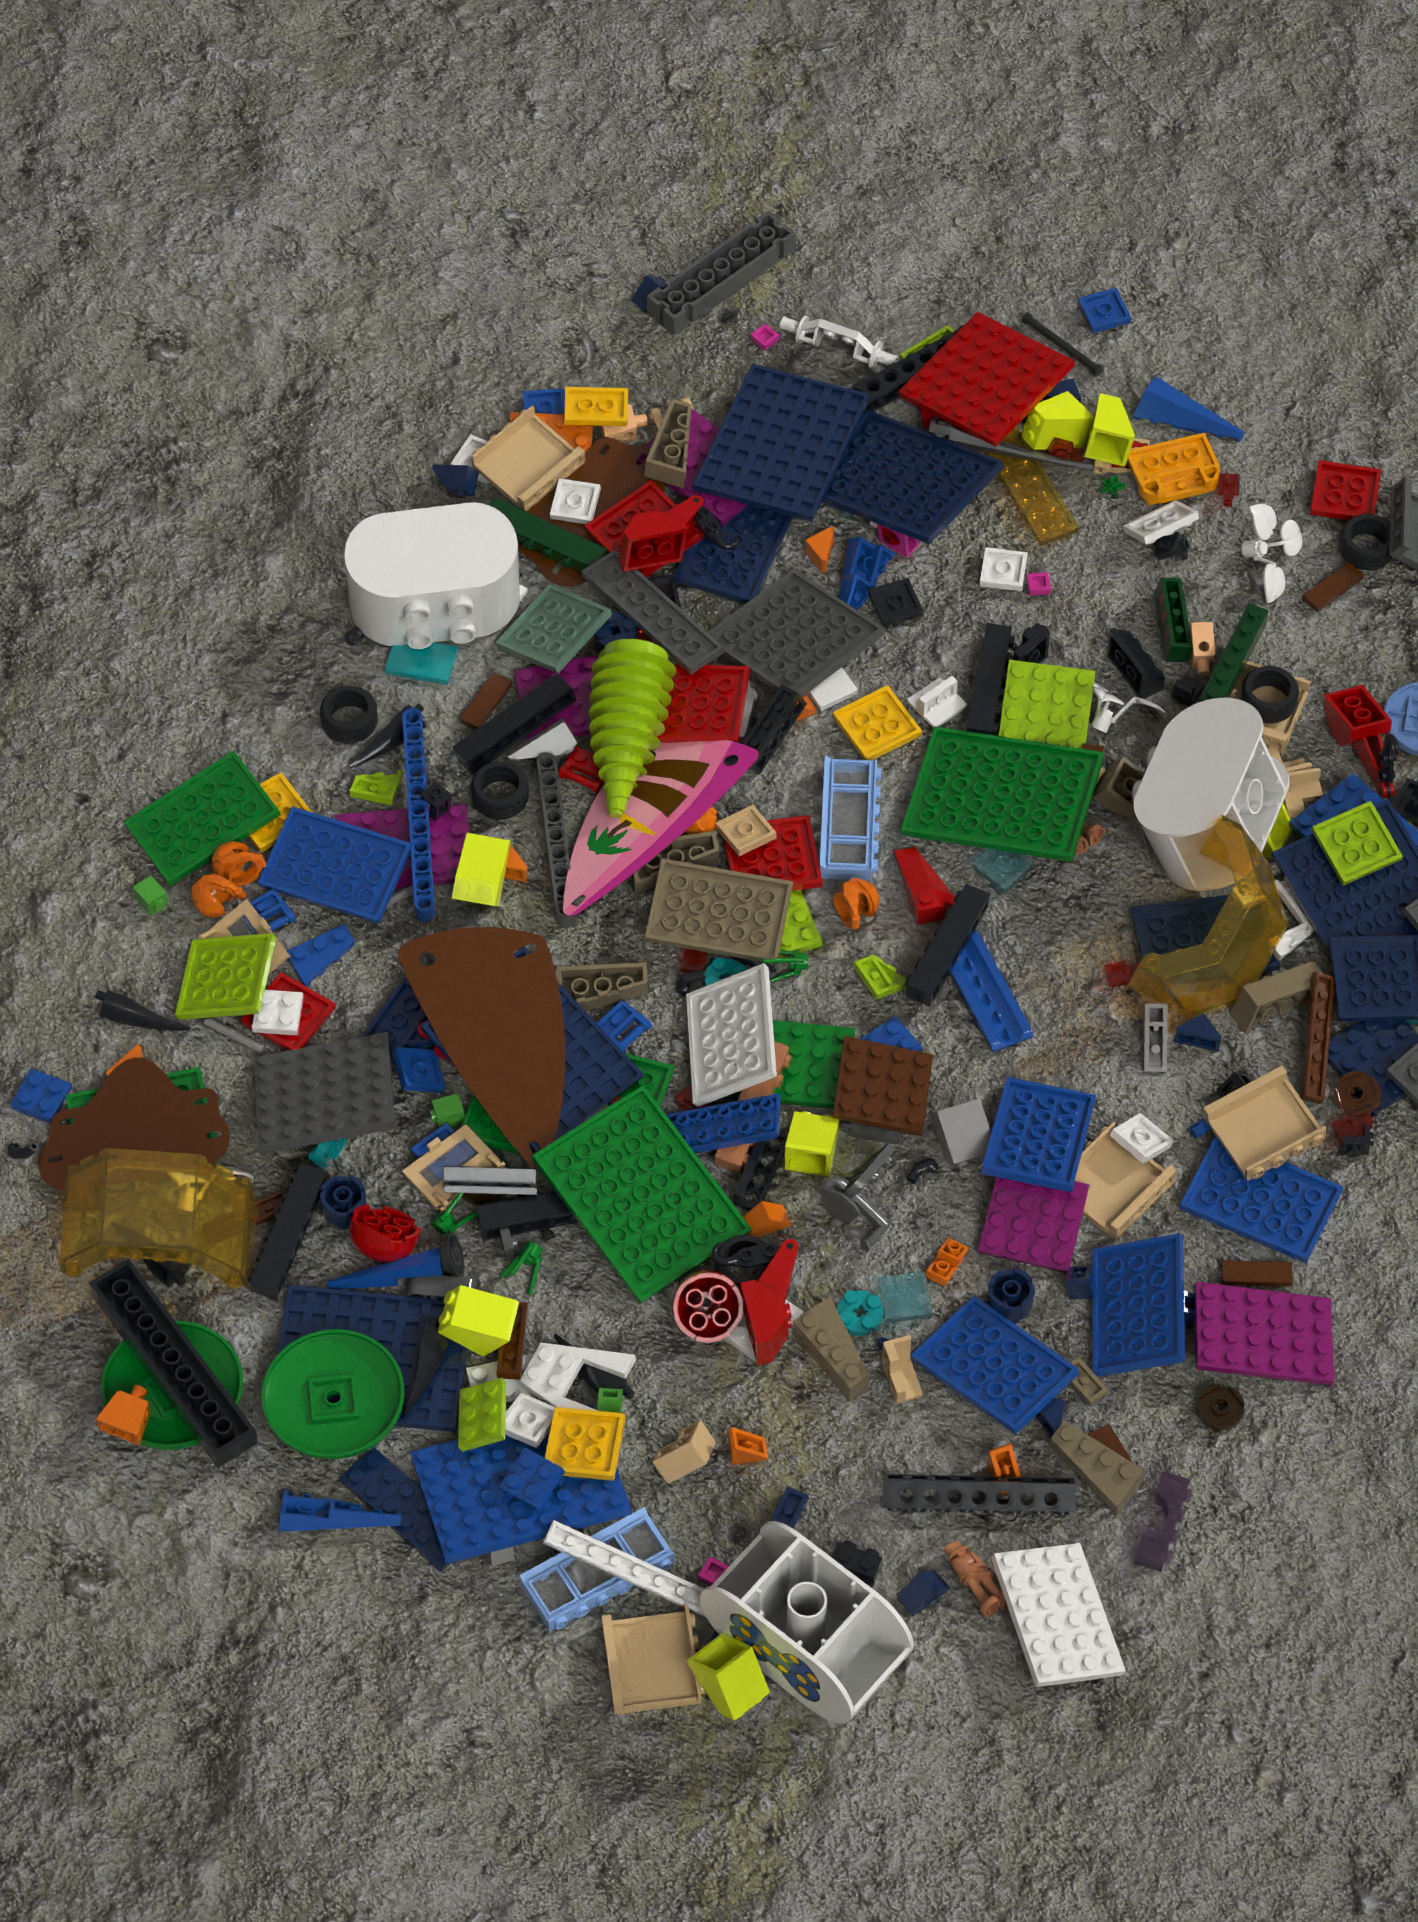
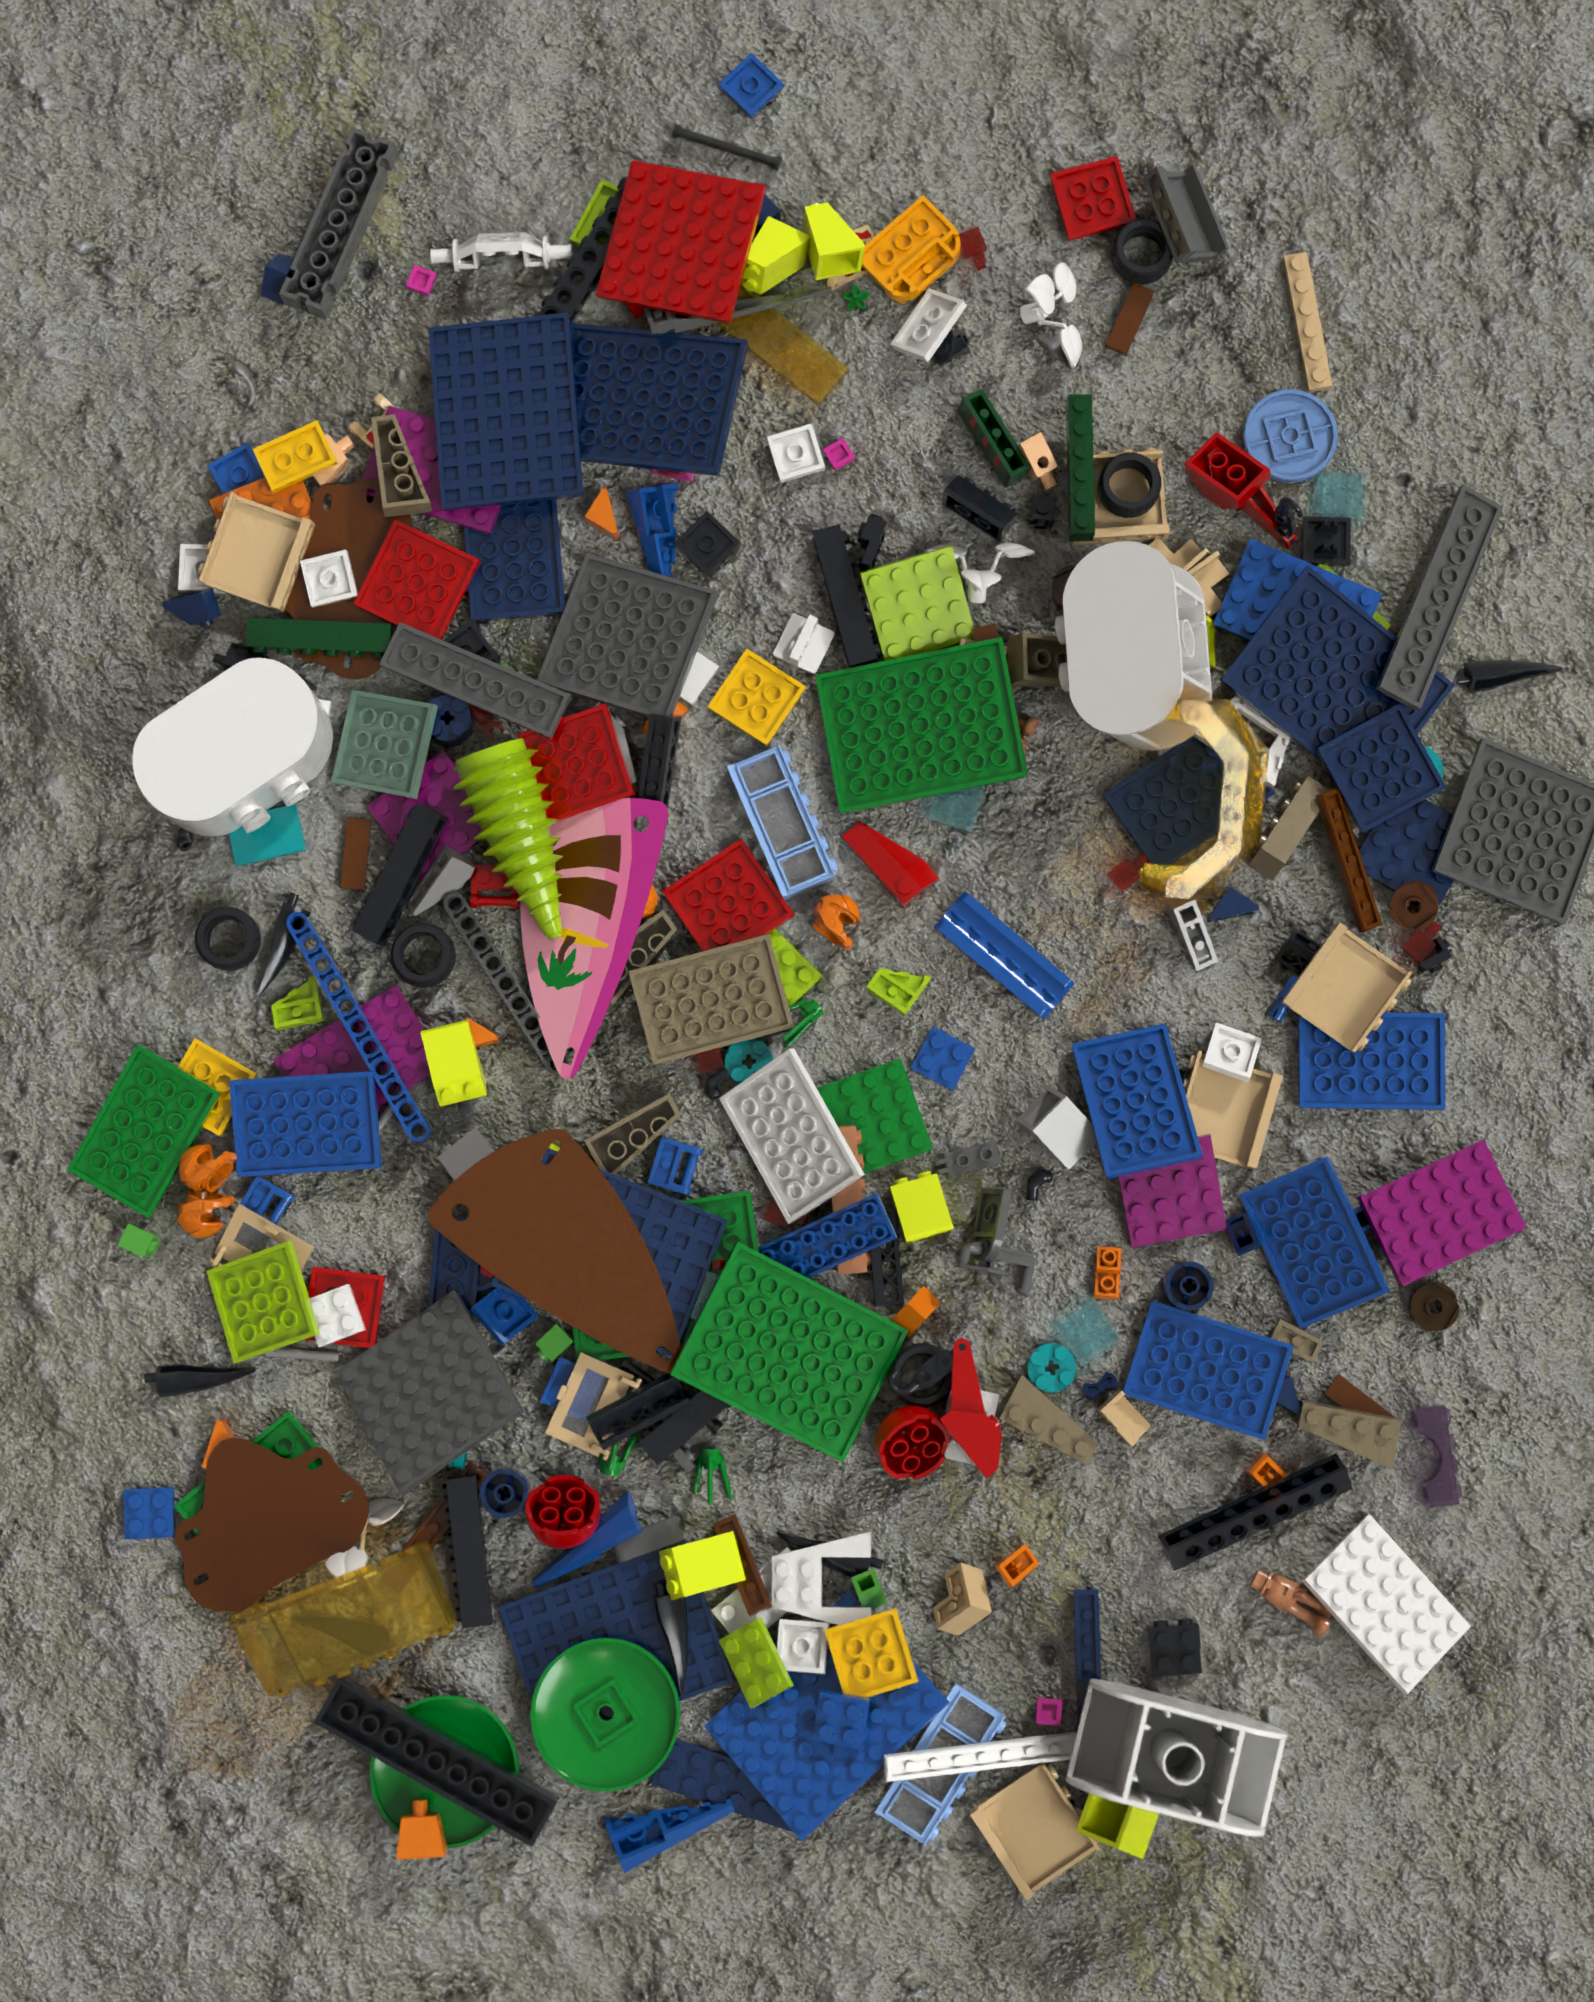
camera: 20 degrees left, 25 degrees up
black arm [7,1141,39,1159] -> none
blue wing [287,924,355,987] -> none
black bracket [421,782,452,821] -> none
tile [440,1233,465,1277] -> none
red slope [619,495,739,572] -> none
tan plate [716,805,777,856] -> none
reddish brown plate [832,1036,933,1136] -> none
dark blue slope [898,1570,950,1616] -> none
black brick [904,884,990,1007] -> none
clear red plate [1046,437,1085,462] -> none
blue wedge [1133,376,1244,442] -> none
reddish brown tile [1222,1261,1293,1287] -> none
lime plate [1311,801,1403,886] -> none

